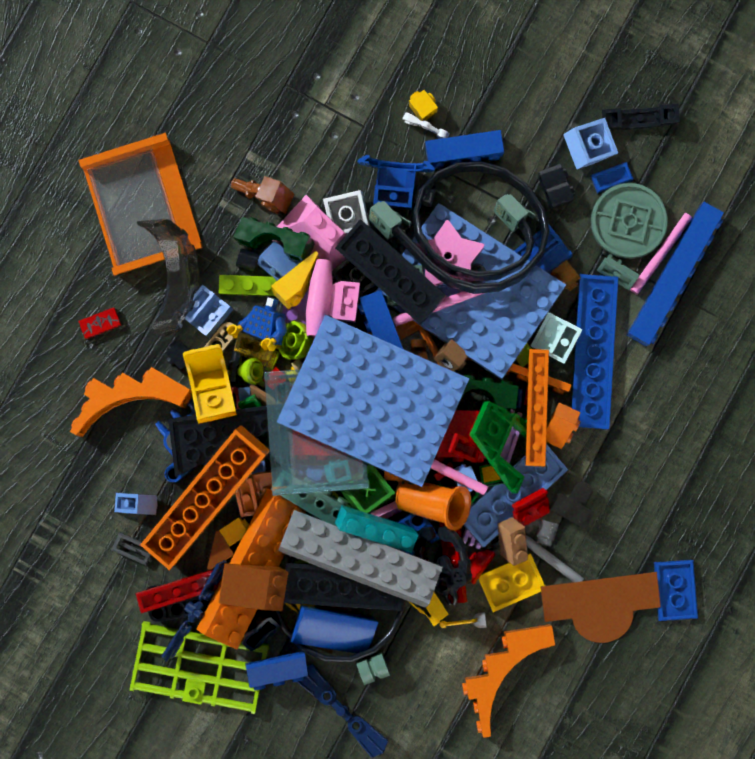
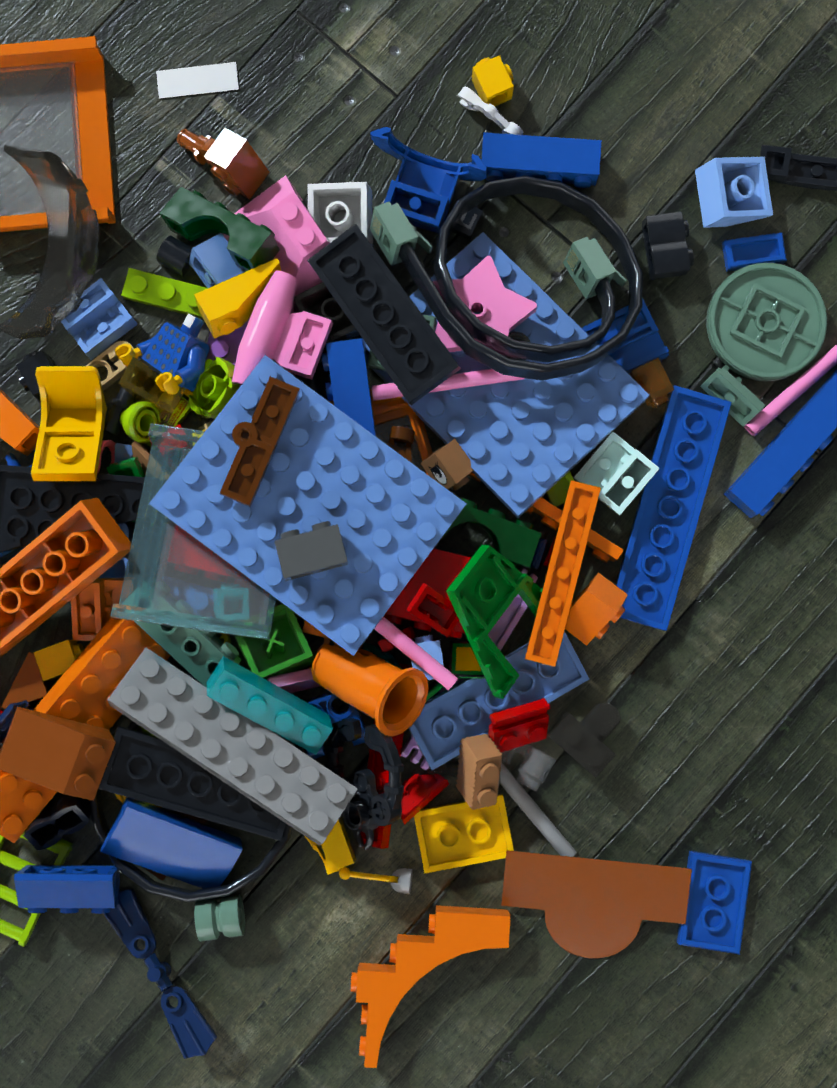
camera: 15 degrees right, 0 degrees up
none -> white sticker [156,62,239,99]
none -> reddish brown hinge [220,376,300,507]
none -> dark grey brick [274,521,348,581]

